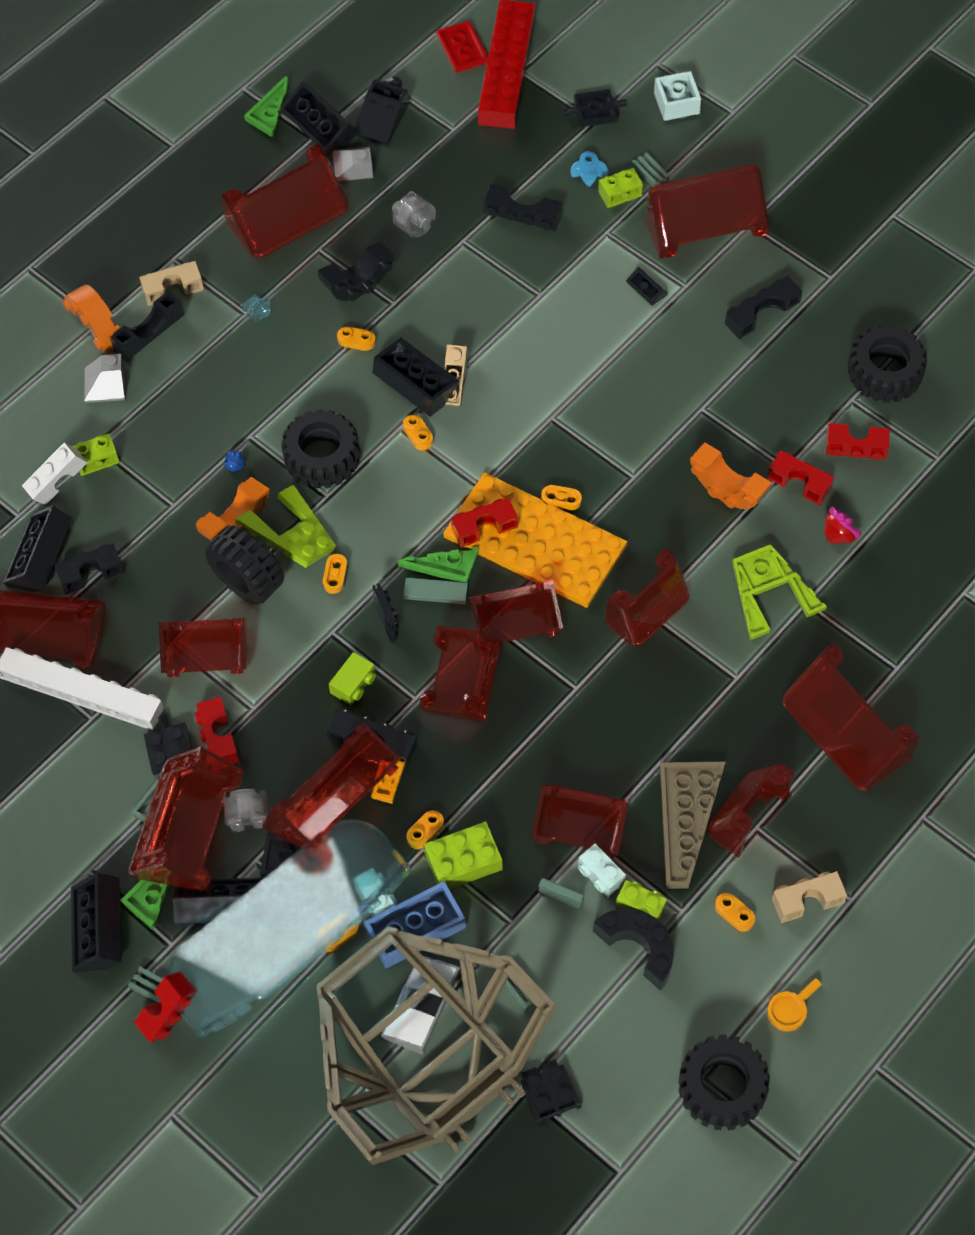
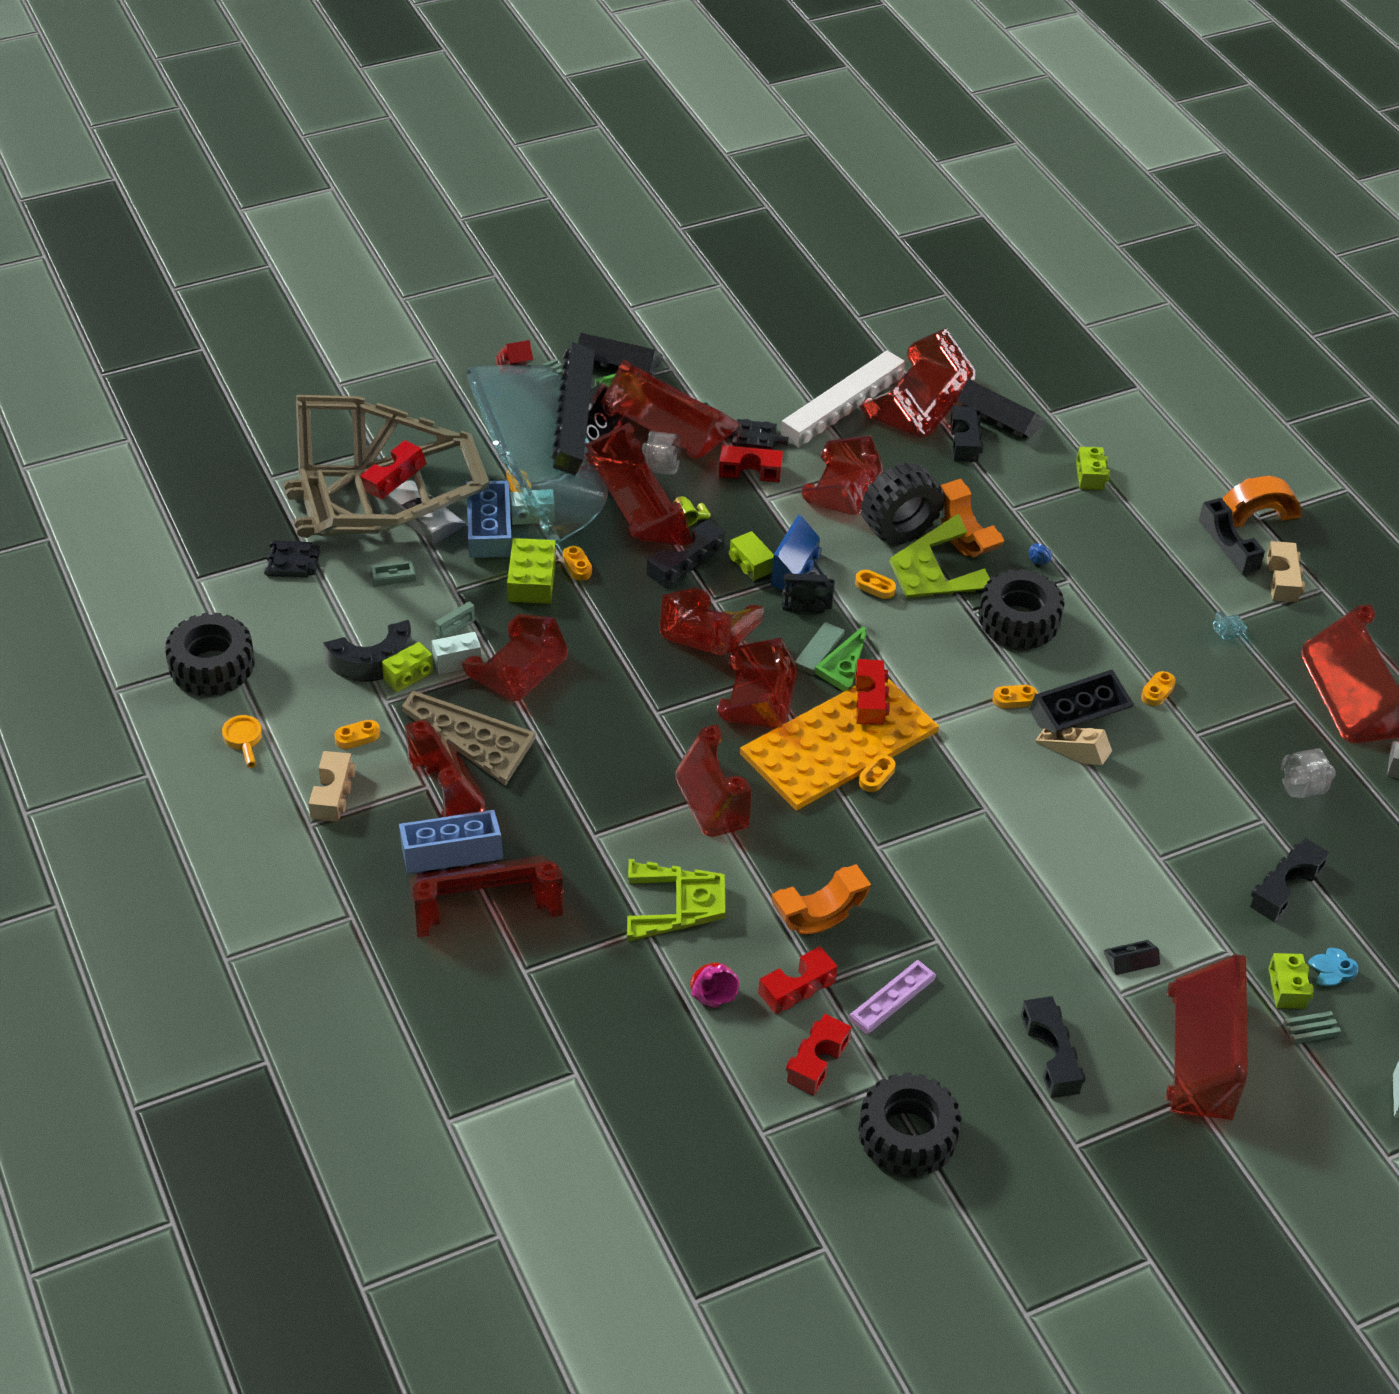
camera: 110 degrees right, 15 degrees down
white arch [22,443,88,505] -> none
light grey slope [85,354,125,403] -> none
black brick [318,241,394,301] -> none
light orange plate [371,757,405,804] -> none
none -> red arch [360,440,427,500]
none -> medium blue brick [399,810,503,874]
none -> black brick [550,342,595,476]
none -> lime piece [672,496,710,527]
none -> blue slope [771,515,822,589]
none -> lavender tile [849,960,936,1035]

